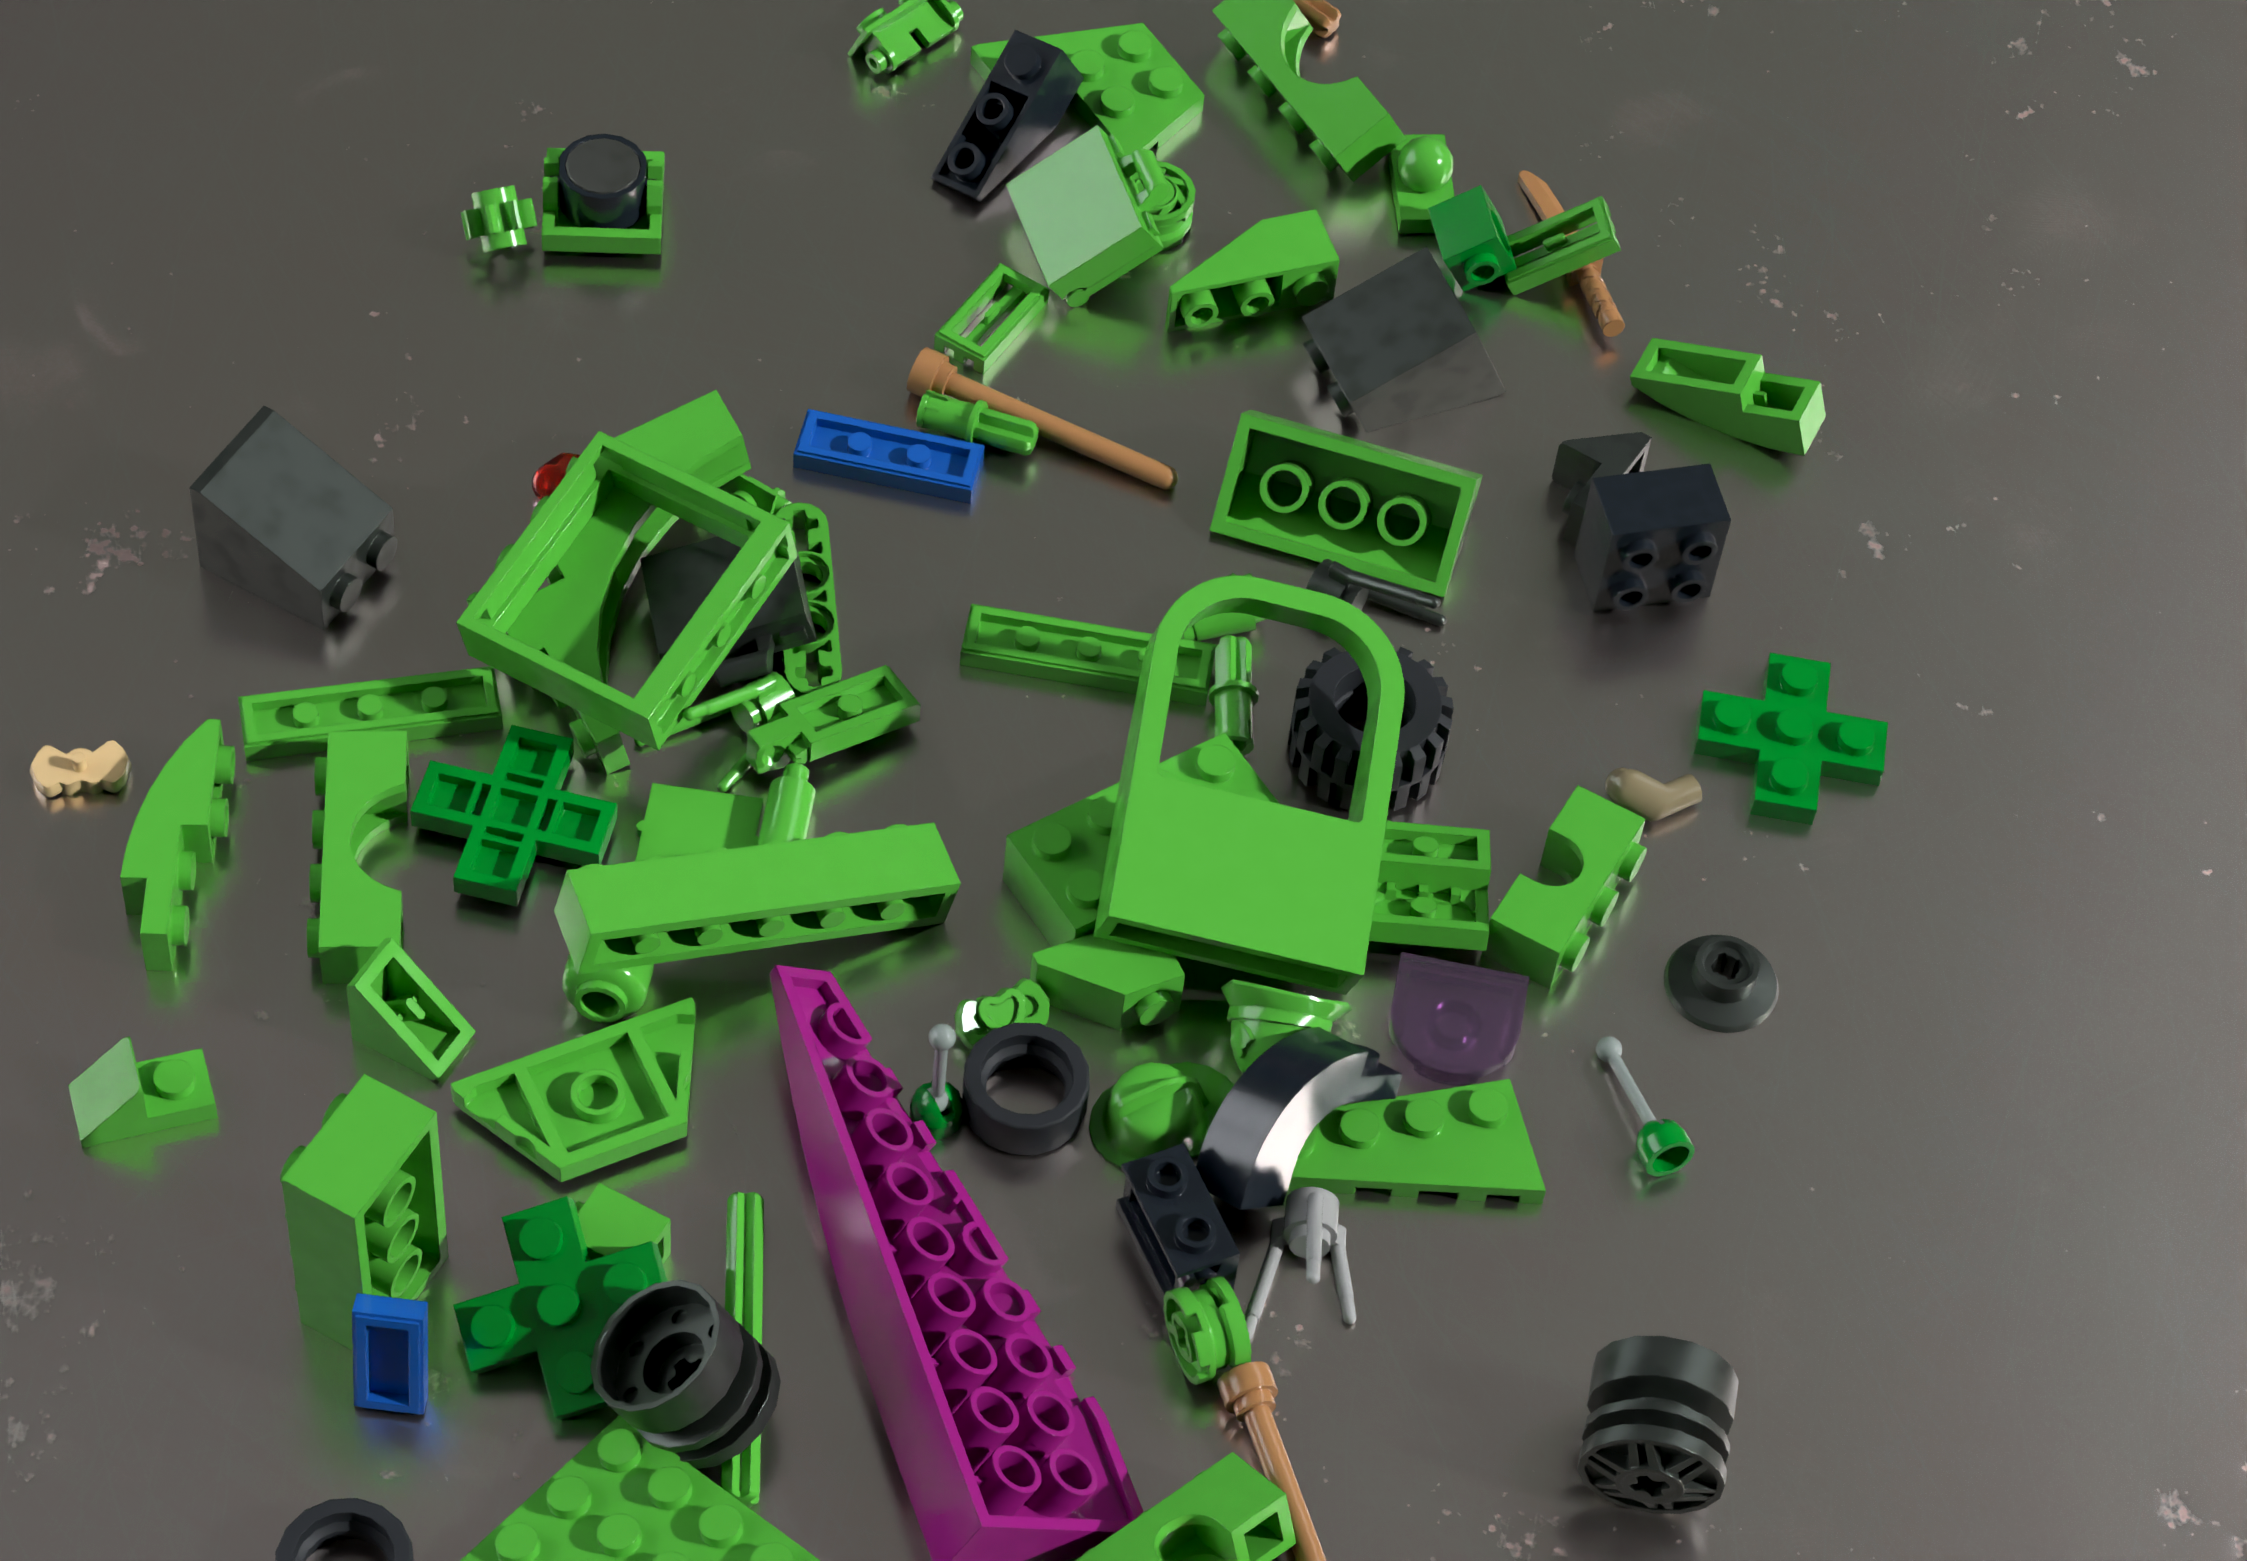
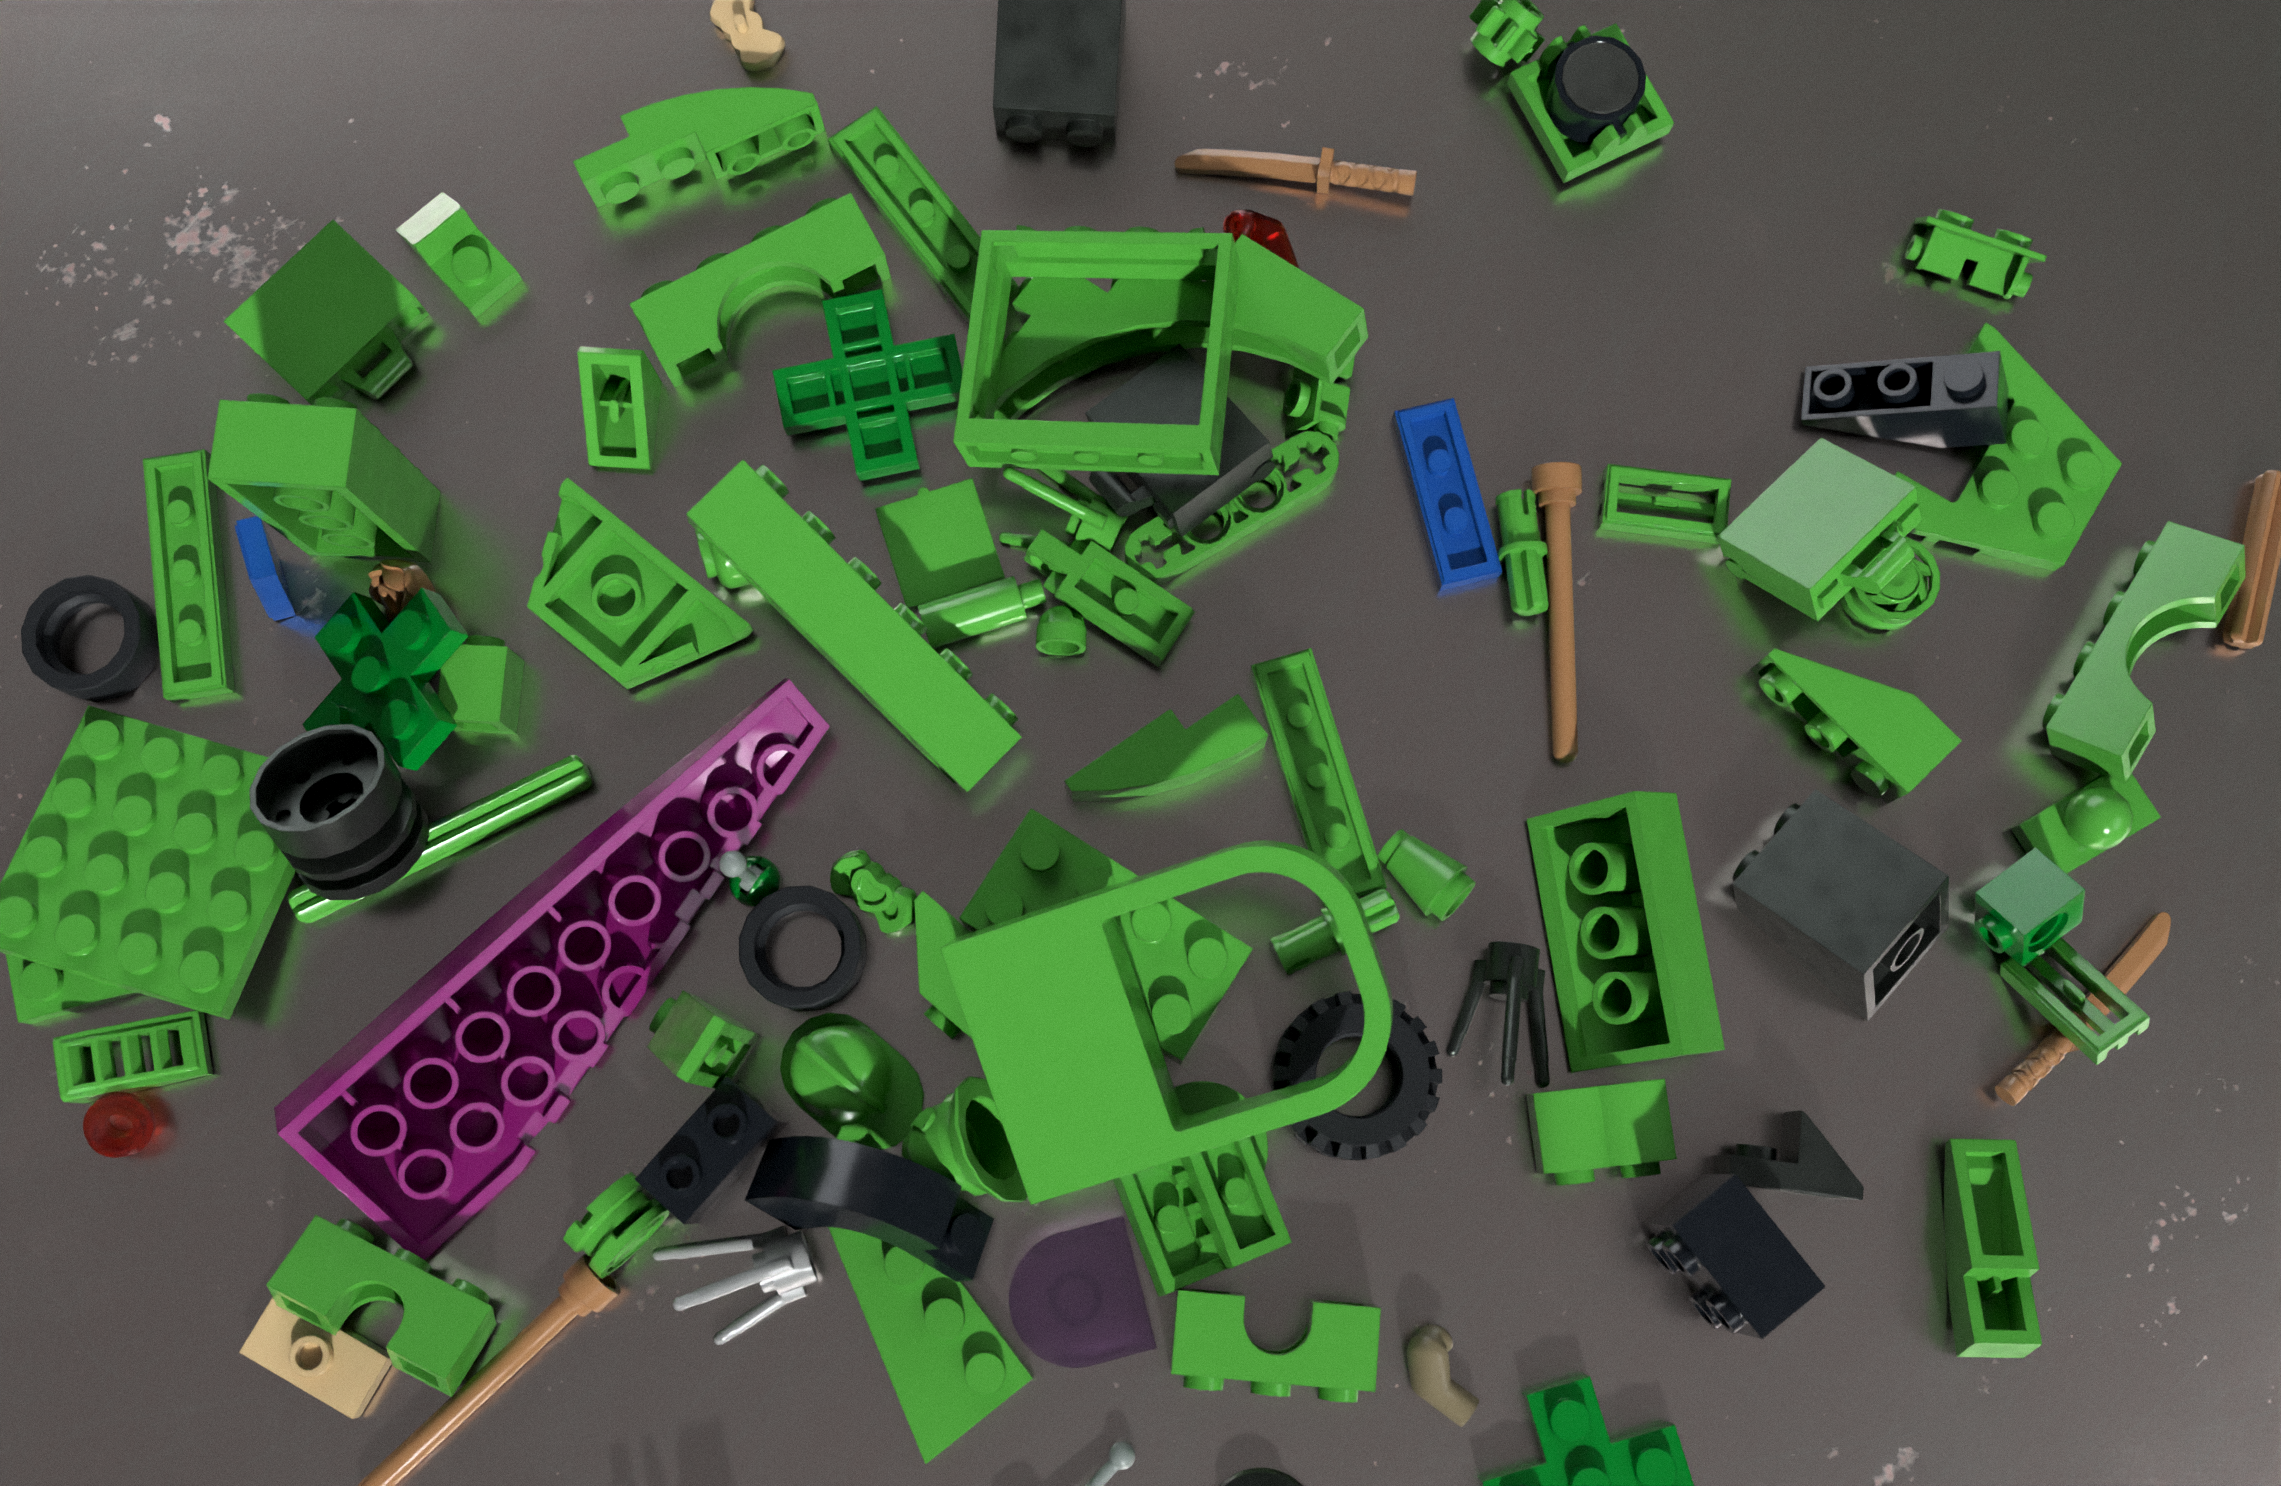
camera: 70 degrees right, 25 degrees up
none -> bright green tile [143,449,235,702]
none -> bright green piece [223,219,429,405]
none -> medium nougat plate [367,559,436,624]
none -> bright green slope [647,990,760,1089]
none -> bright green hinge [1036,605,1087,656]
none -> bright green slope [1064,694,1268,802]
none -> medium nougat sword [1174,147,1417,196]
none -> bright green brick [1526,1079,1677,1186]

